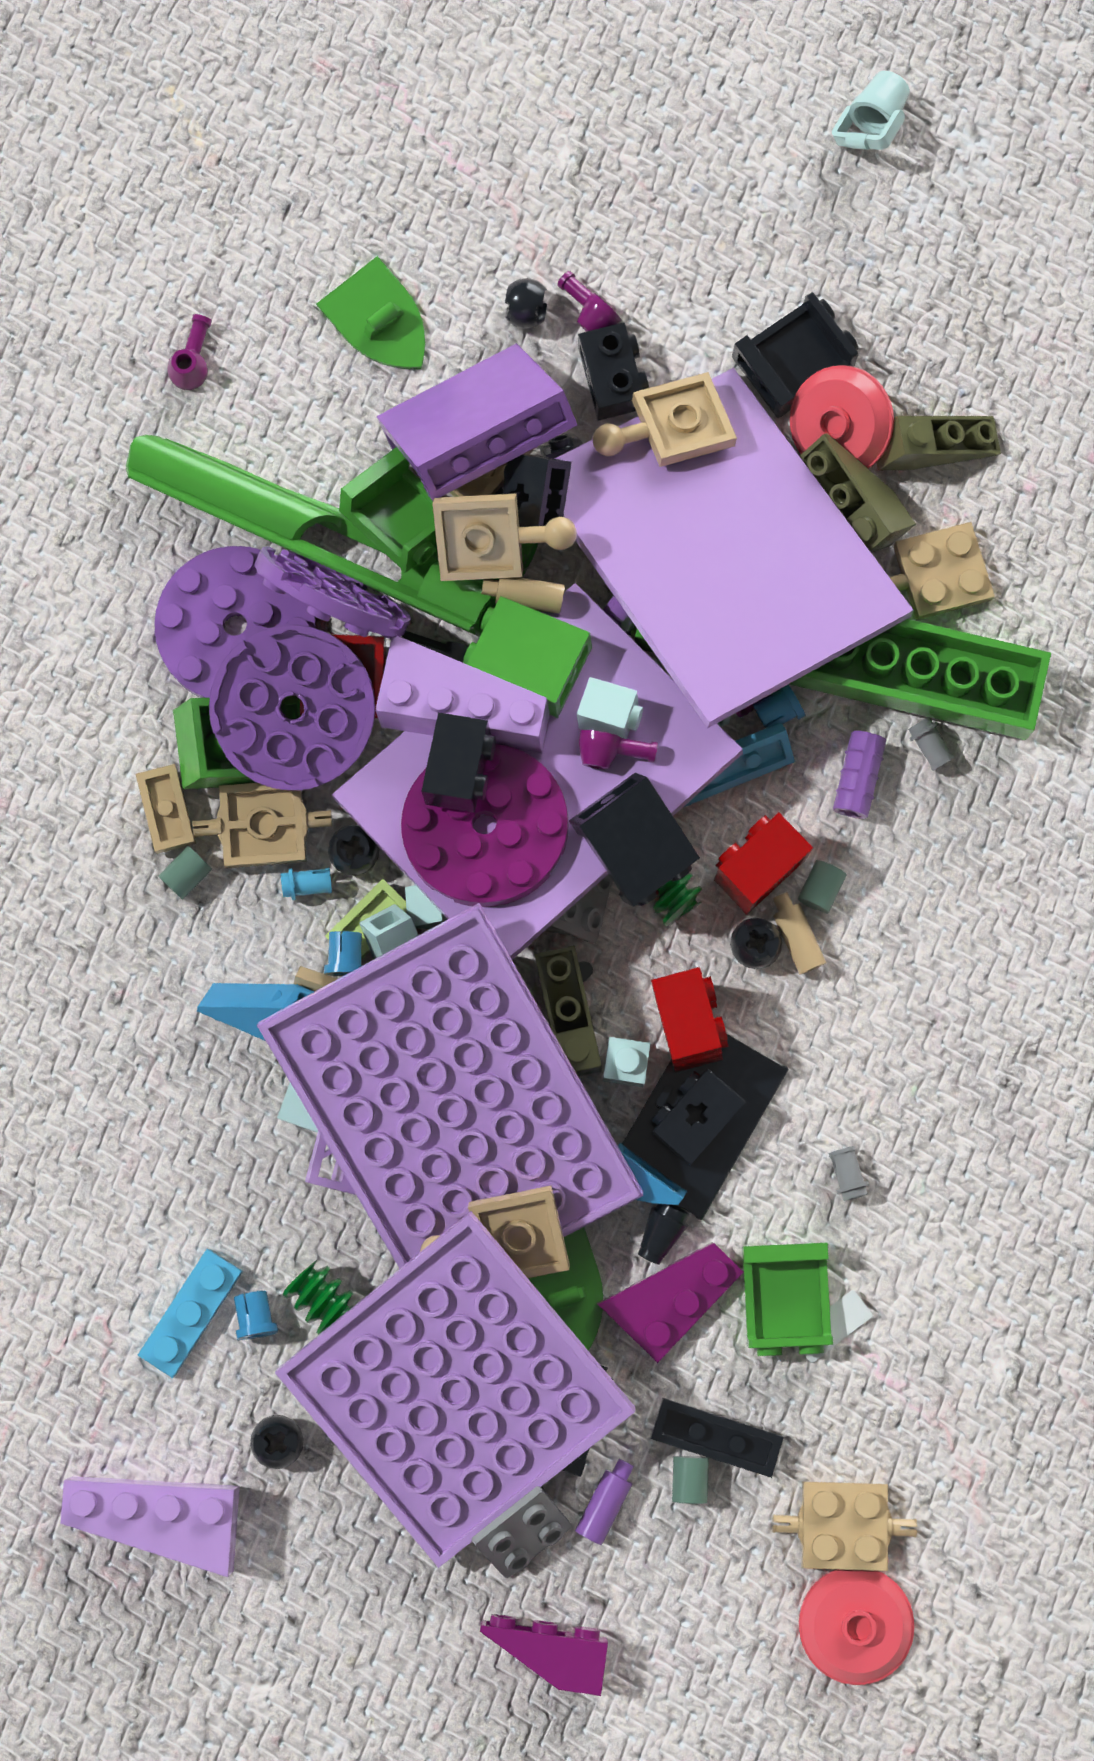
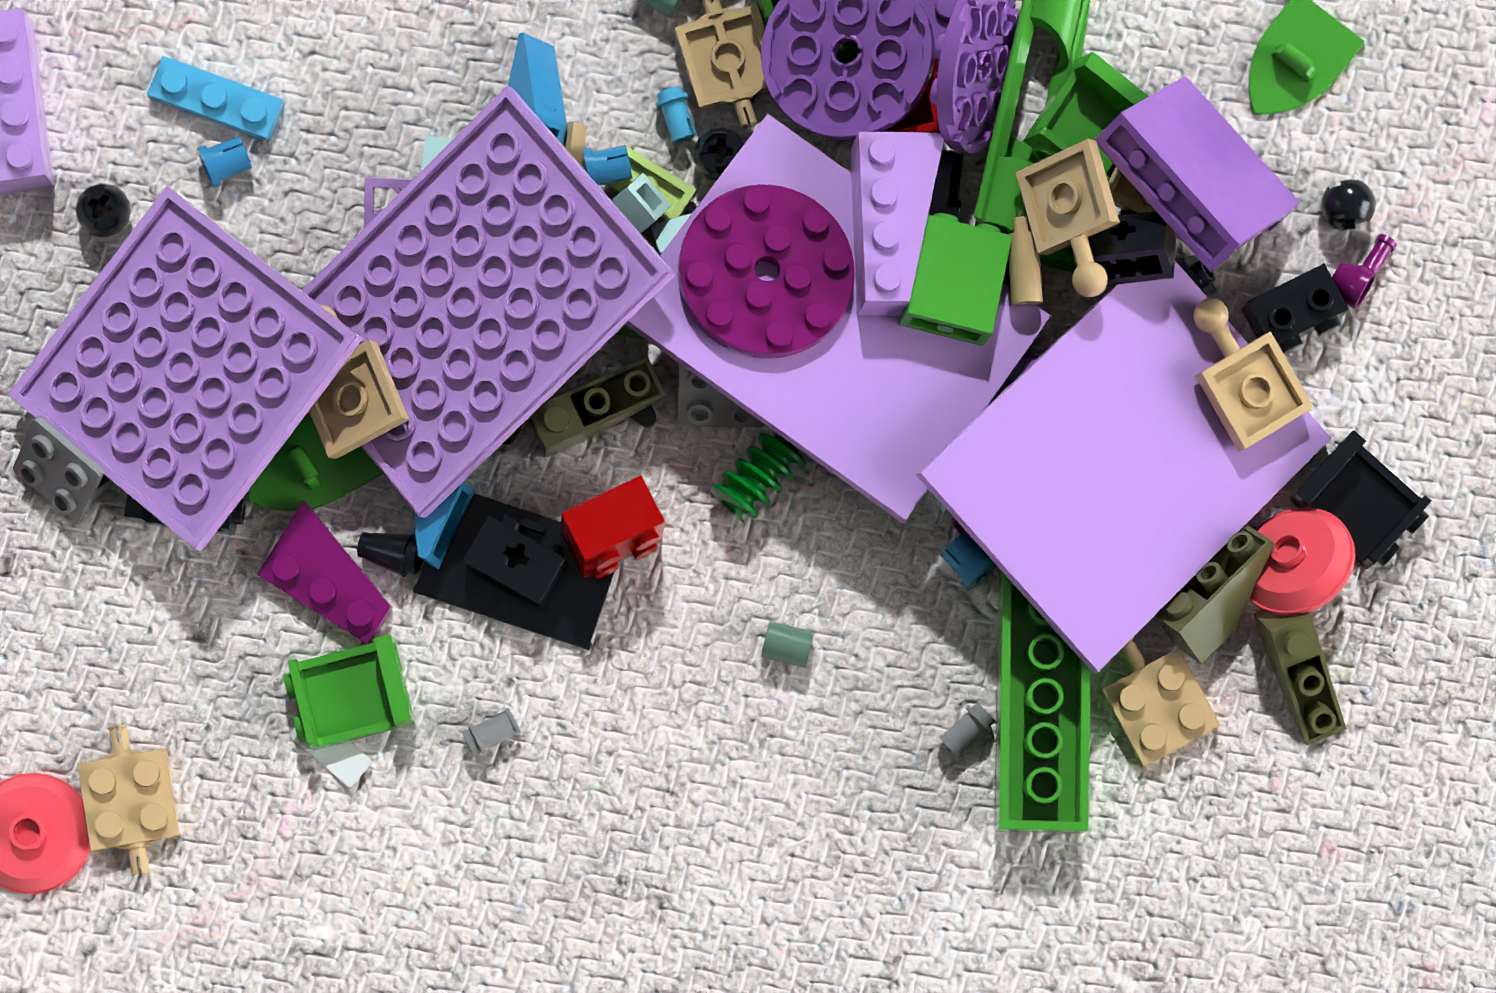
camera: 75 degrees right, 0 degrees up
green piece [283,1260,355,1335] -> none
black brick [421,712,496,813] -> none
black panel [569,773,700,907] -> none
medium lavender cylinder [575,1458,634,1545] -> none
light aqua brick [577,677,643,739] -> none
magenta bar [579,730,658,770] -> none
light aqua brick [602,1037,650,1087] -> none
black plate [650,1397,784,1478] -> none
sand green piece [672,1456,709,1504] -> none
medium azure plate [683,722,795,808] -> none
red brick [714,812,813,915] -> none
black piece [730,917,783,969] -> none
tan cylinder [773,892,827,975] -> none
medium lavender axle [833,731,886,819] -> none

